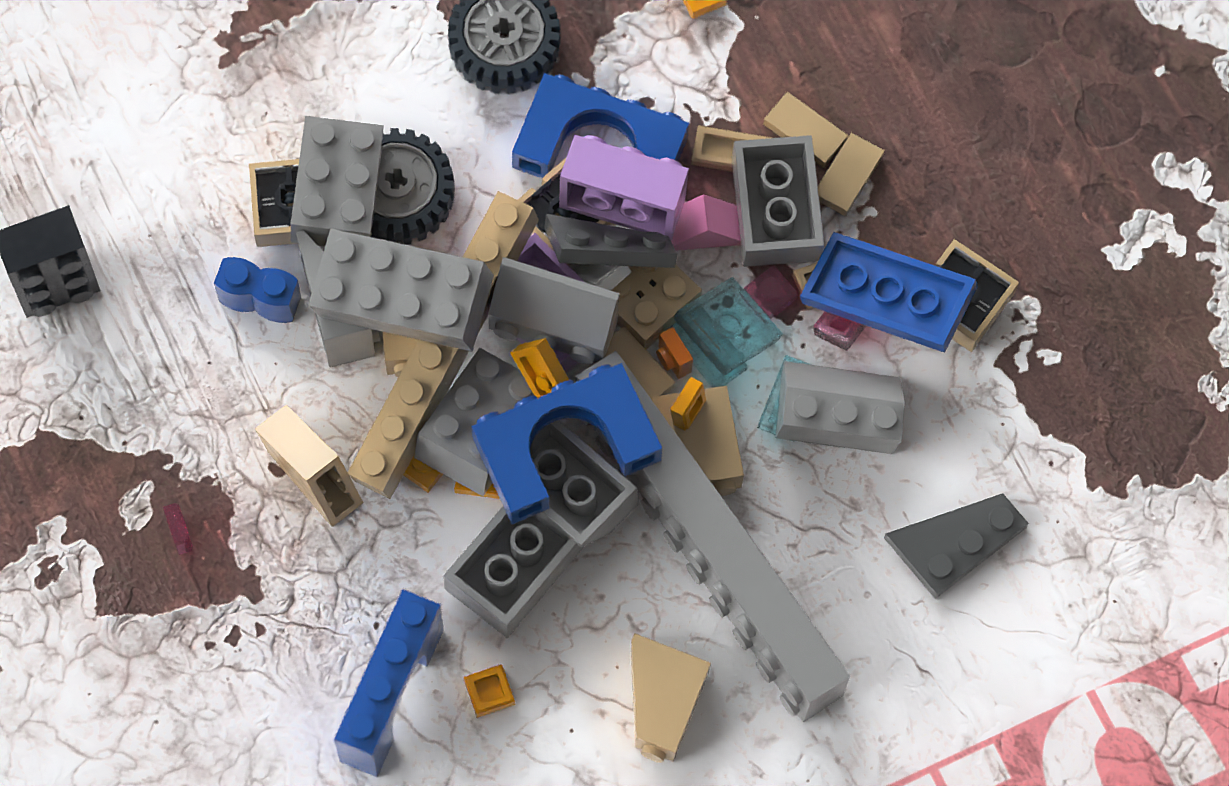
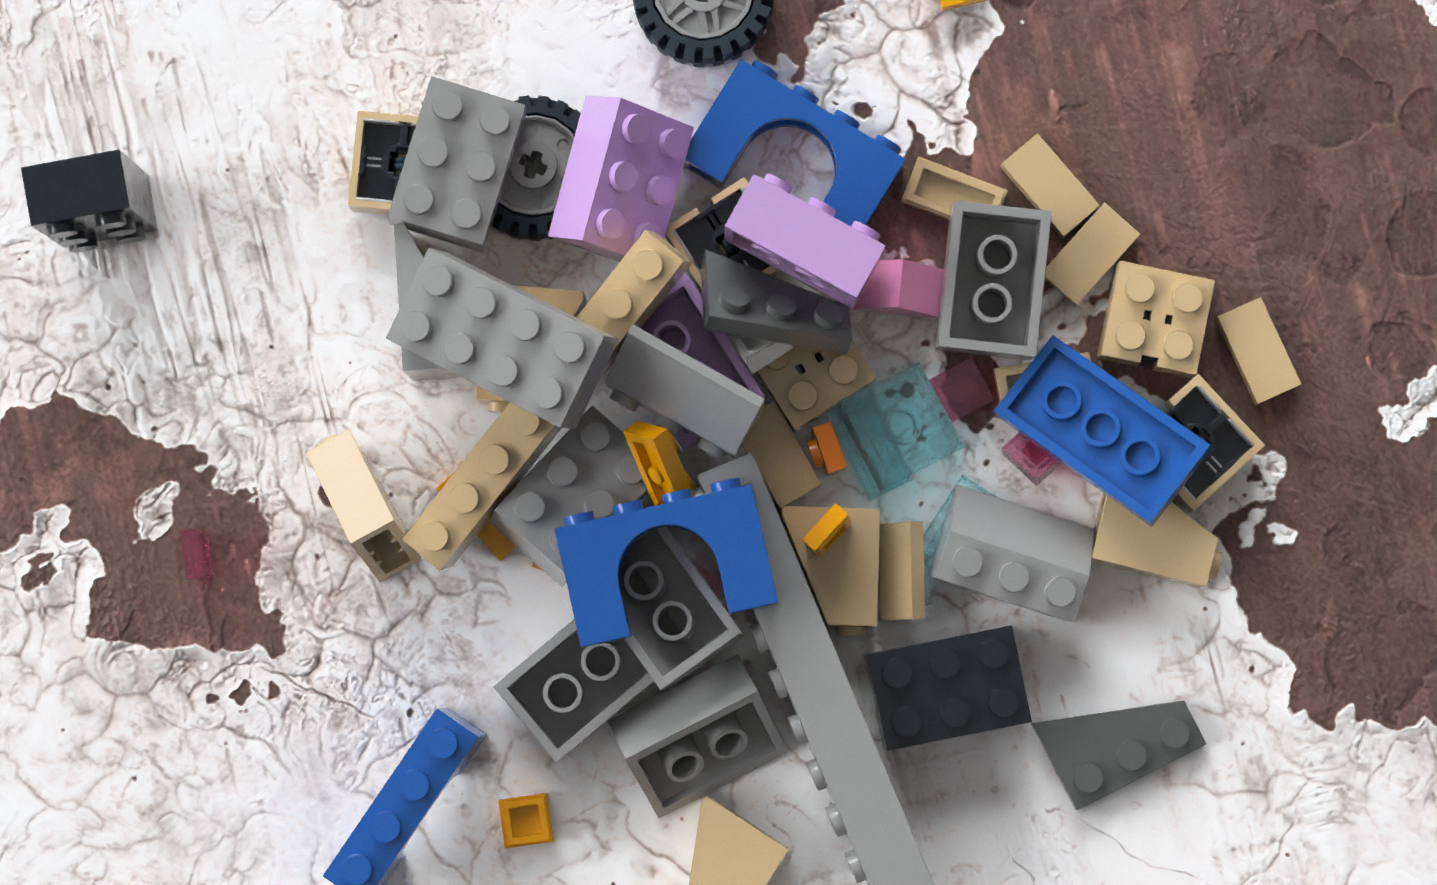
camera: 15 degrees right, 15 degrees up
blue brick [214,257,301,323] -> none
none -> lavender brick [548,96,694,262]
none -> light grey slope [608,654,788,819]
none -> black brick [865,625,1032,751]
none -> tan tile [879,521,925,621]
none -> tan slope [1091,493,1222,588]
none -> tan piece [1096,261,1215,378]
none -> tan tile [1215,297,1301,405]

